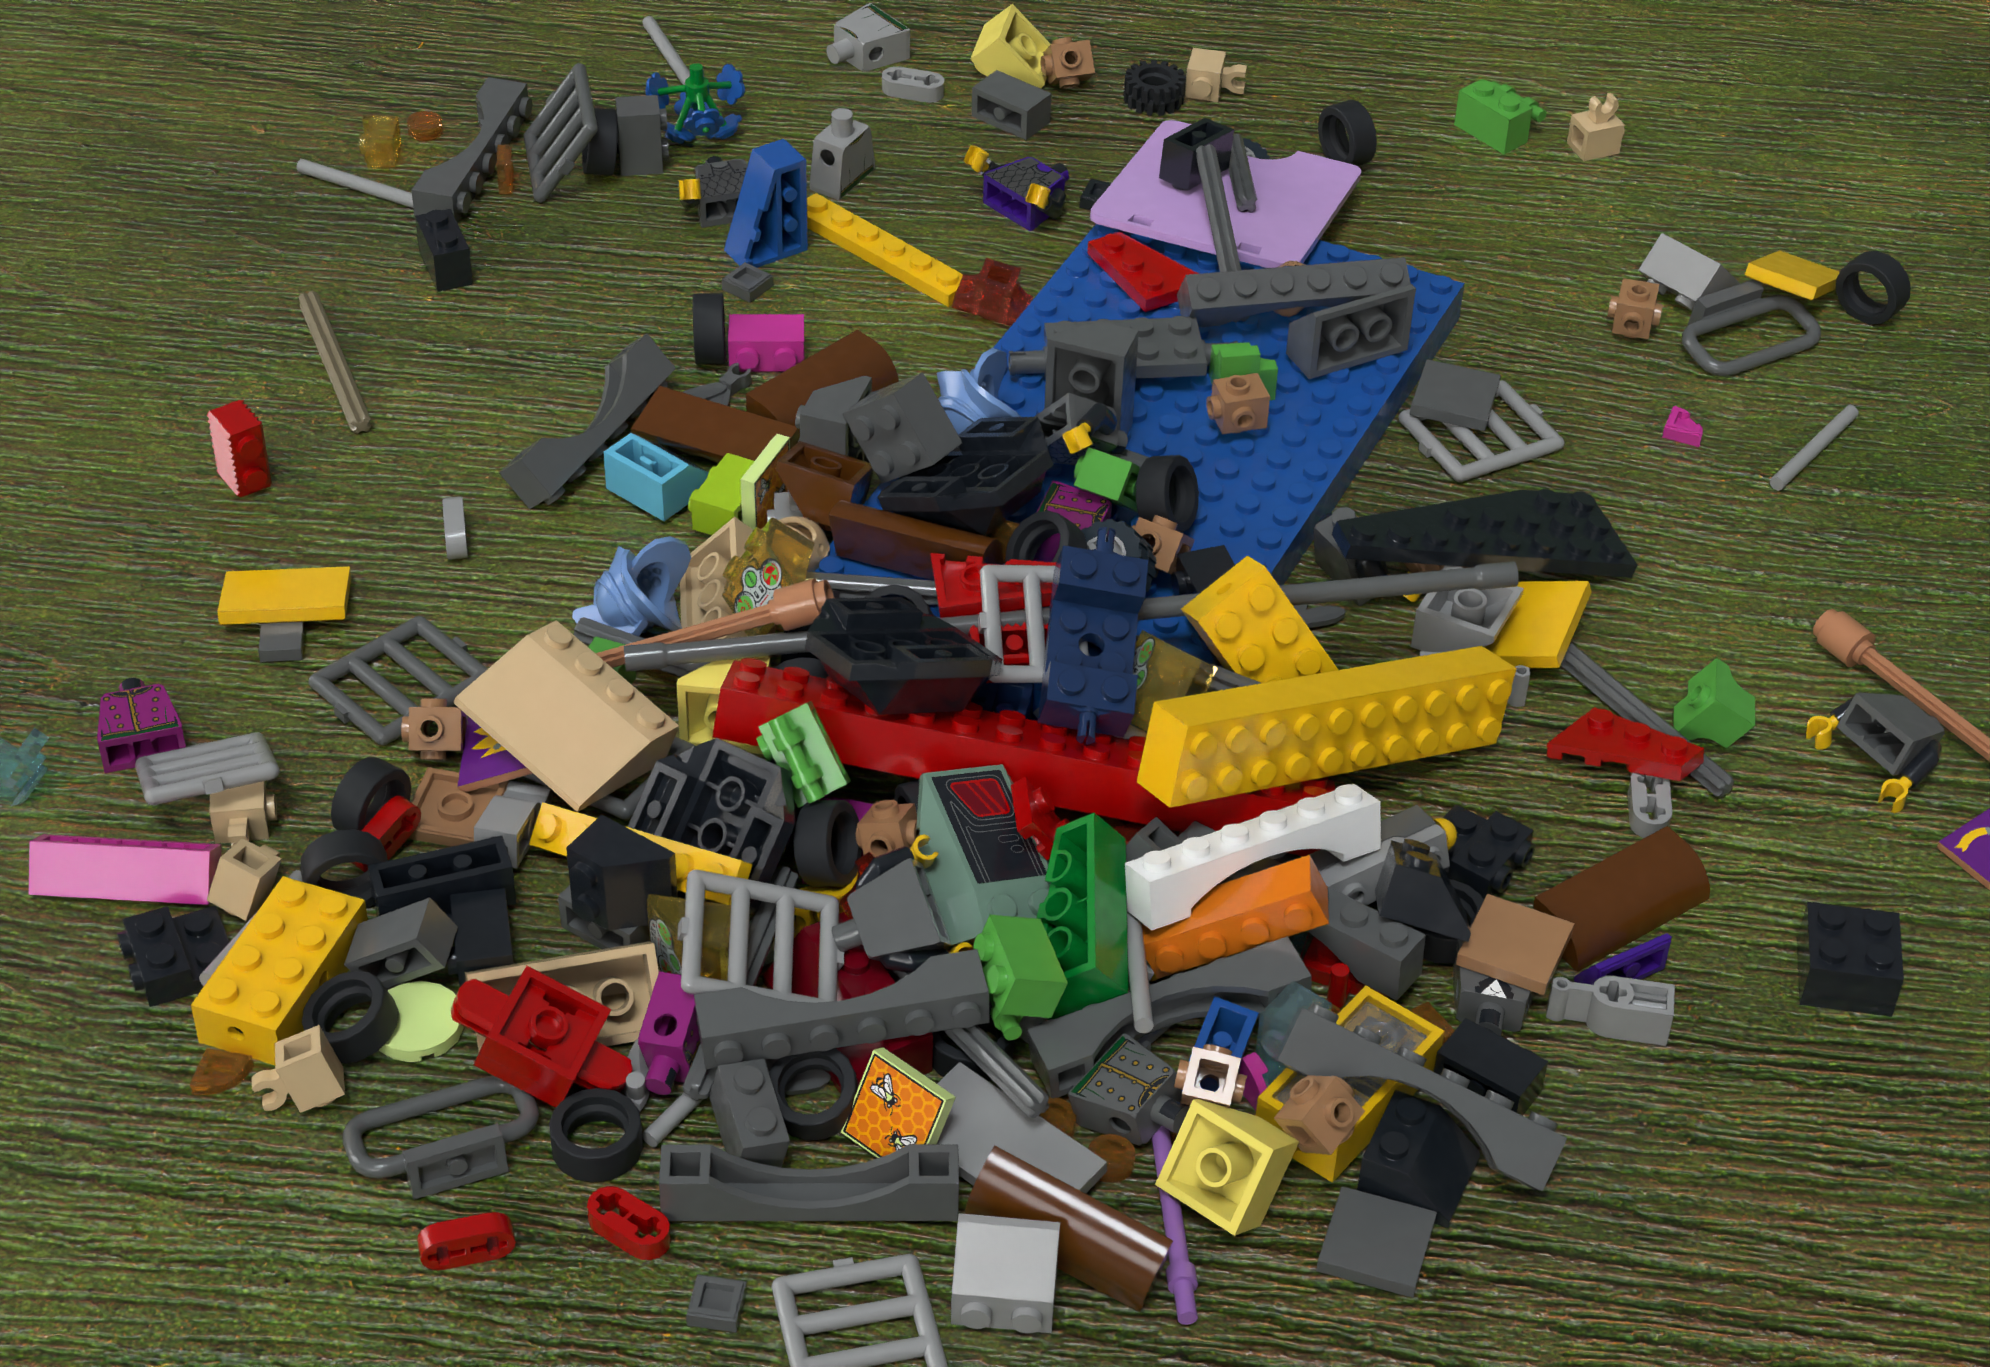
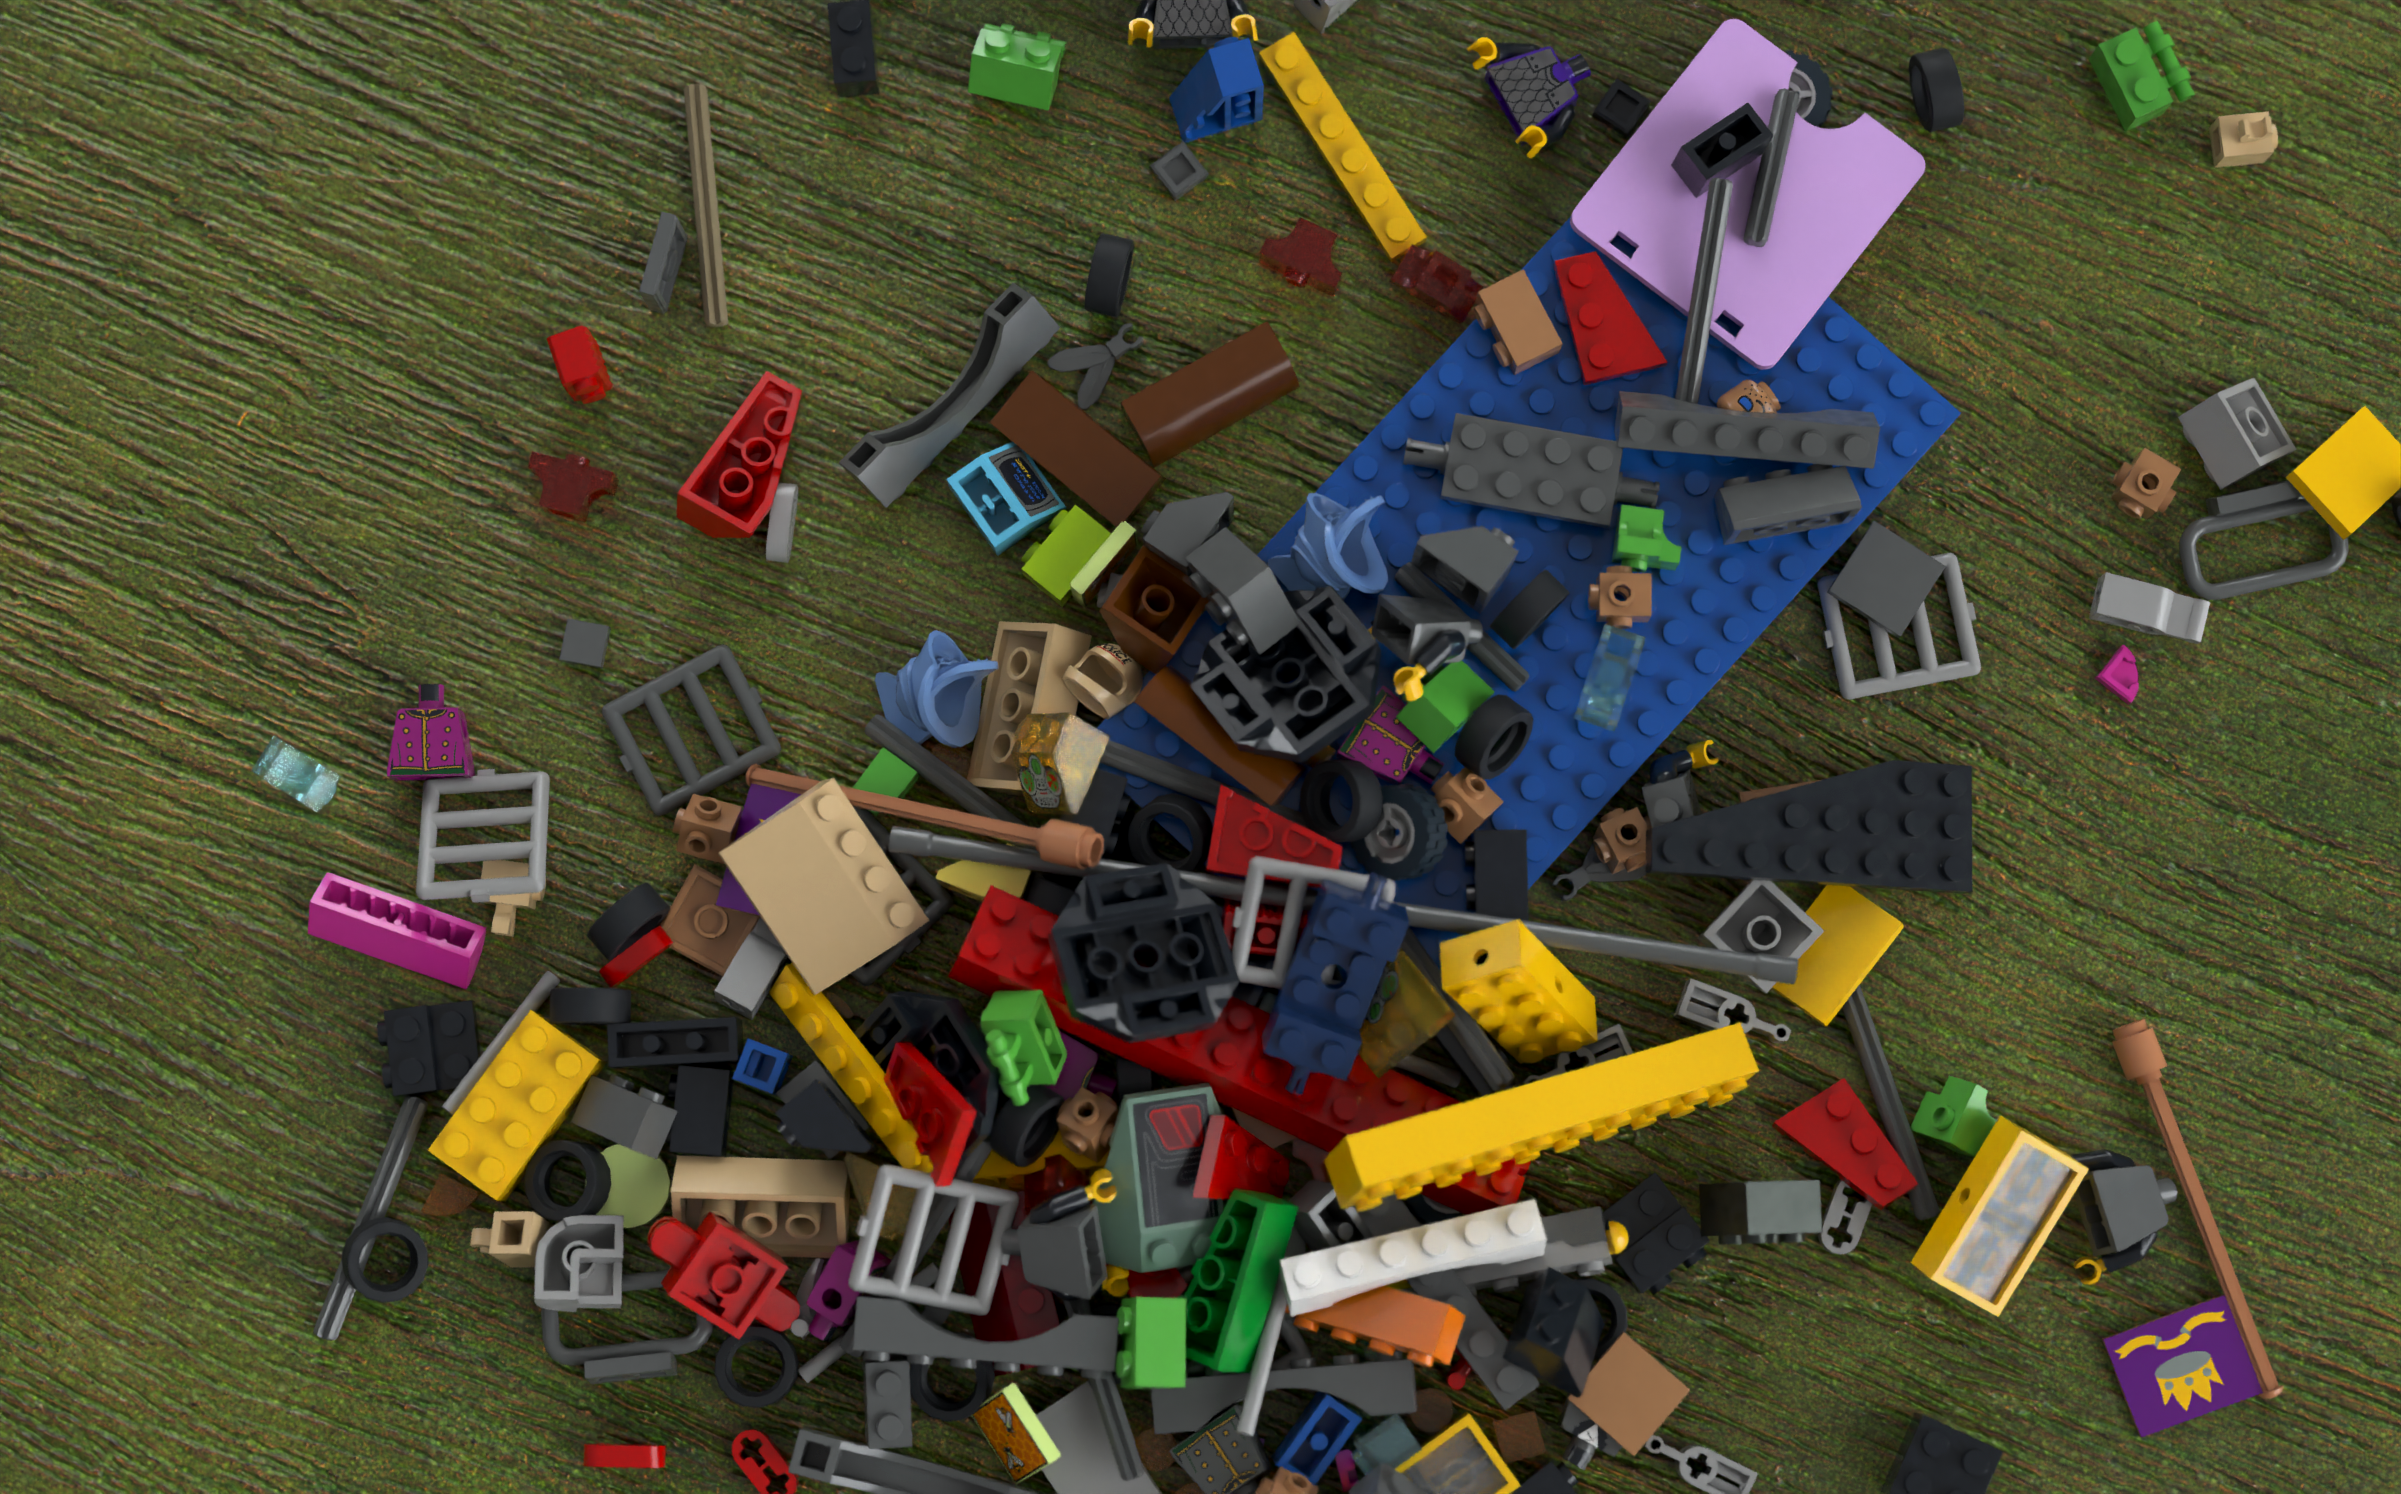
camera: 20 degrees right, 40 degrees up
tan brick [207,838,282,921] -> none
yellow tile [217,566,351,625] -> none
dark pink brick [728,314,805,372] -> none
reddish brown brick [1533,826,1710,972] -> none
dark purple slope [1574,933,1672,985] -> none
light grey bar [1770,405,1859,491] -> none
none -> dark grey axle [313,1095,428,1341]
none -> black tyre [342,1217,429,1303]
none -> clear red brick [528,451,619,523]
none -> light grey brick [534,1215,624,1312]
none -> dark grey tile [639,212,688,314]
none -> red wedge [676,371,802,538]
none -> blue brick [732,1038,793,1096]
none -> red wing [884,1042,977,1187]
none -> bright green brick [968,23,1067,111]
none -> clear red brick [1259,217,1342,297]
none -> medium nougat brick [1473,269,1563,375]
none -> black tyre [1490,569,1569,649]
none -> clear light blue brick [1574,624,1646,732]
none -> medium nougat brick [1593,807,1652,874]
none -> pearl dark grey brick [1699,1180,1822,1244]
none -> brick [1910,1115,2089,1317]
none -> light grey piece [2089,572,2210,644]

